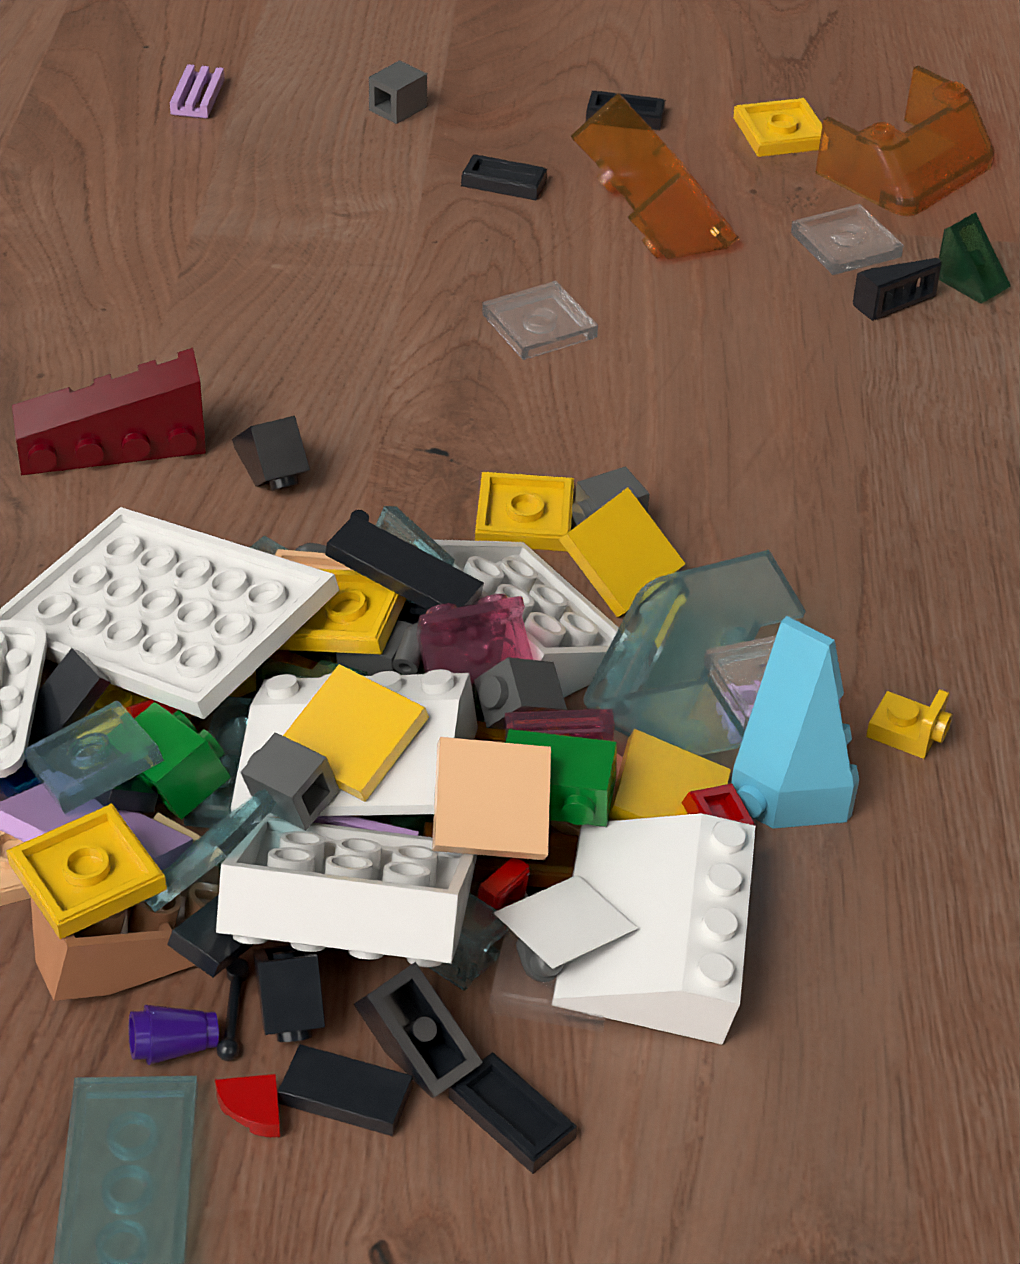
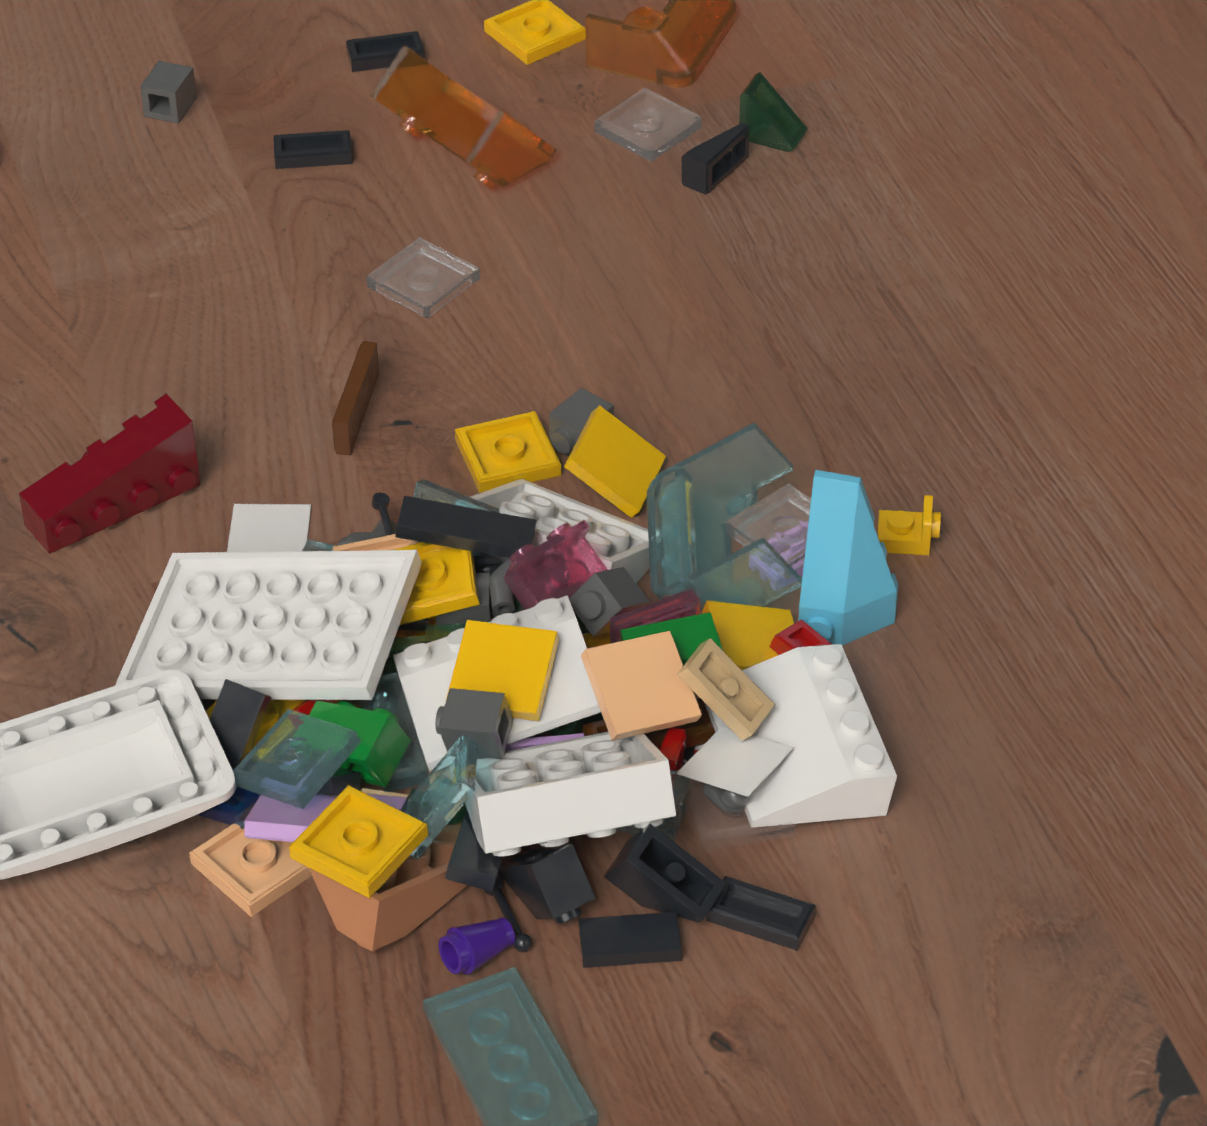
camera: 20 degrees left, 0 degrees up
red tile [215,1074,280,1137] -> none
black slope [232,416,310,491] -> none
none -> white sticker [227,504,311,552]
none -> reddish brown tile [332,341,379,455]
none -> tan plate [677,638,775,741]

